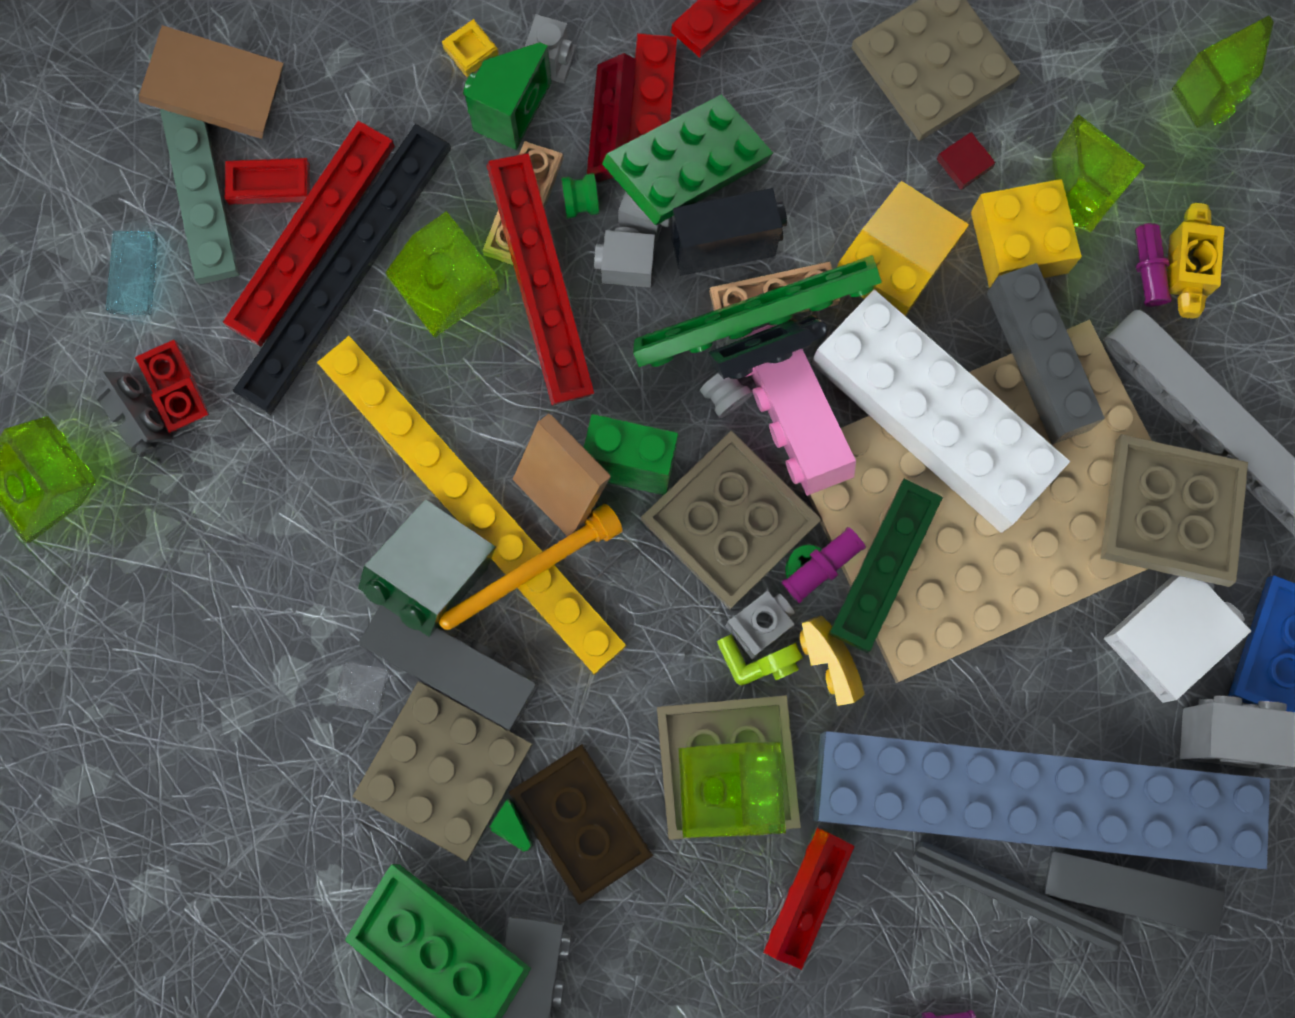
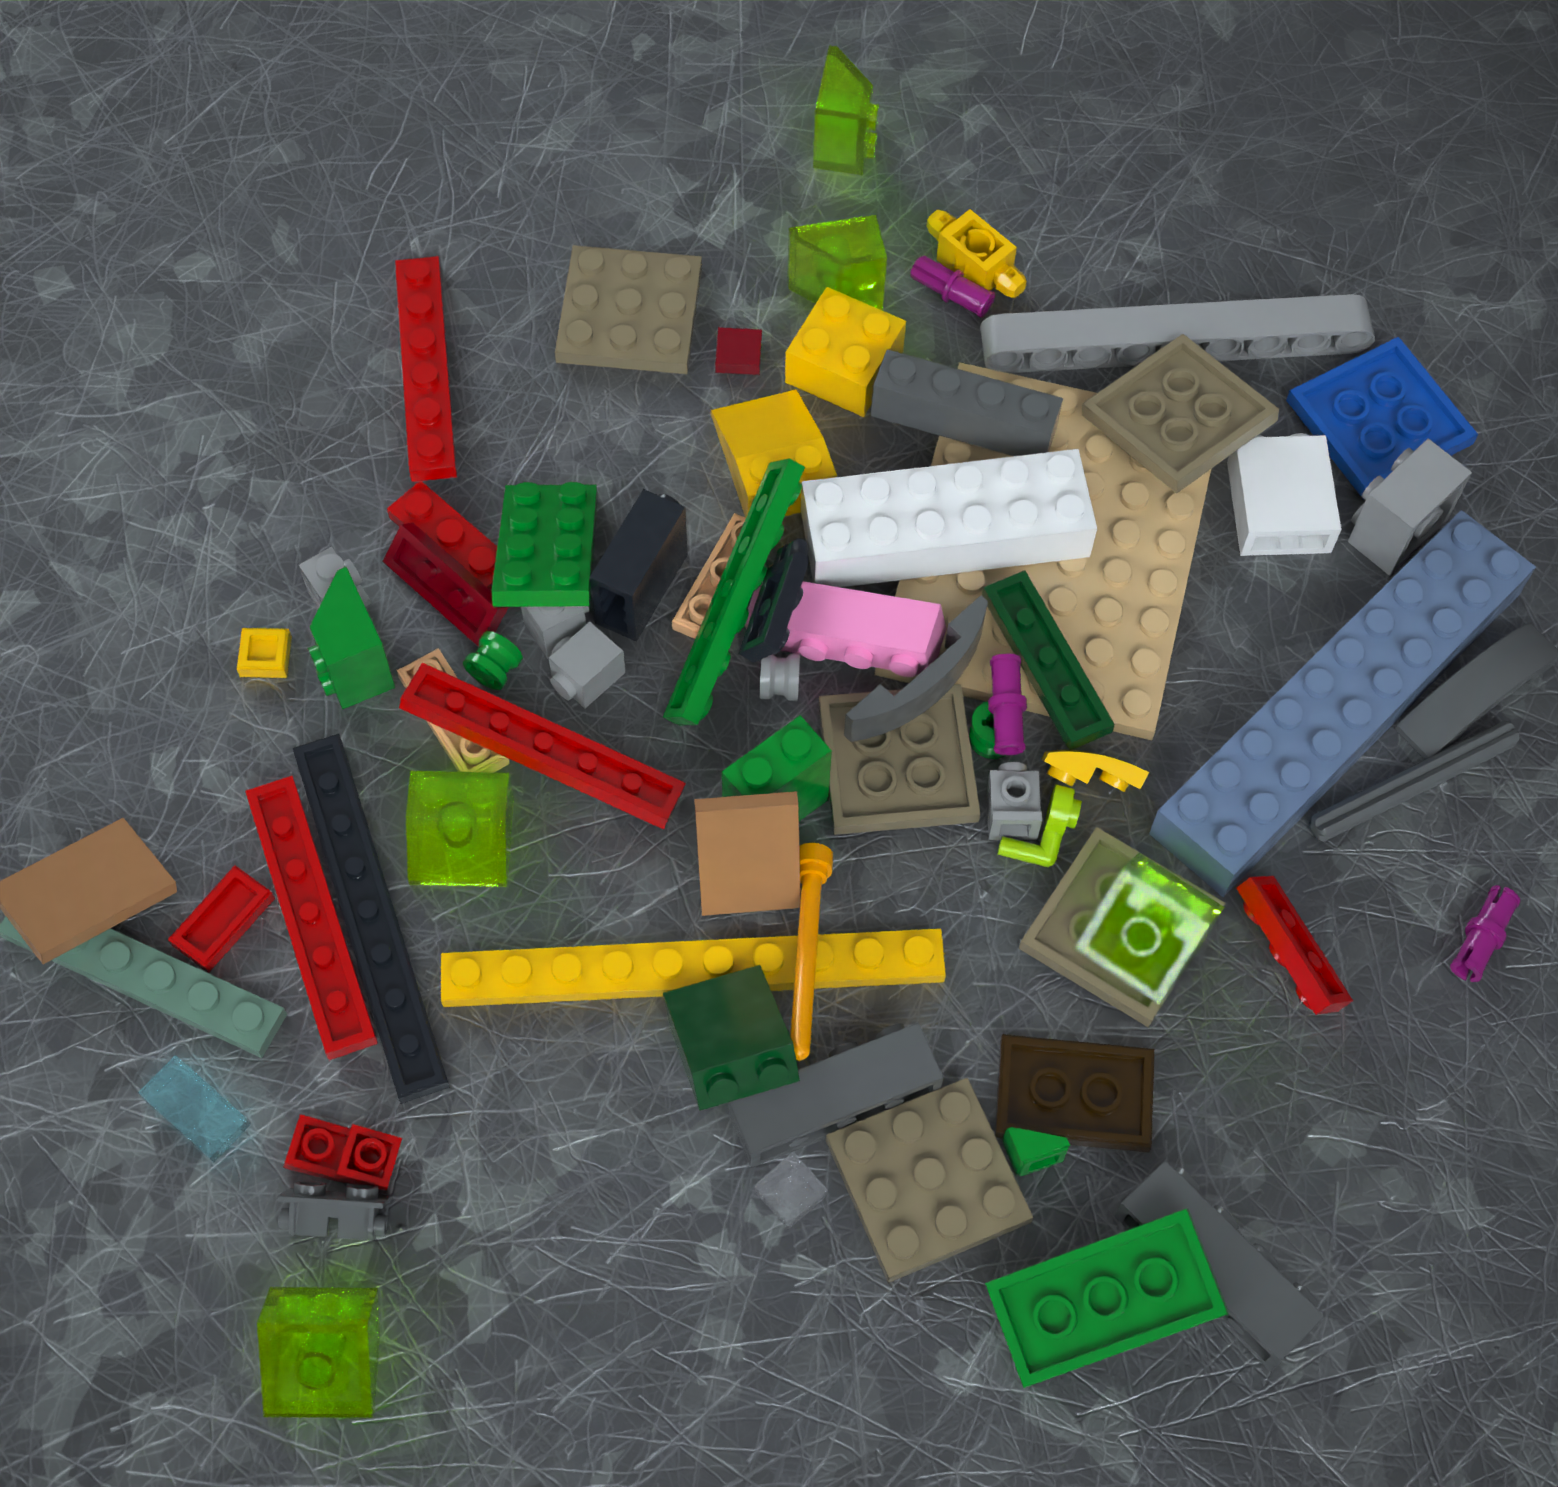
camera: 50 degrees left, 15 degrees down
none -> dark grey slope [844,595,988,742]

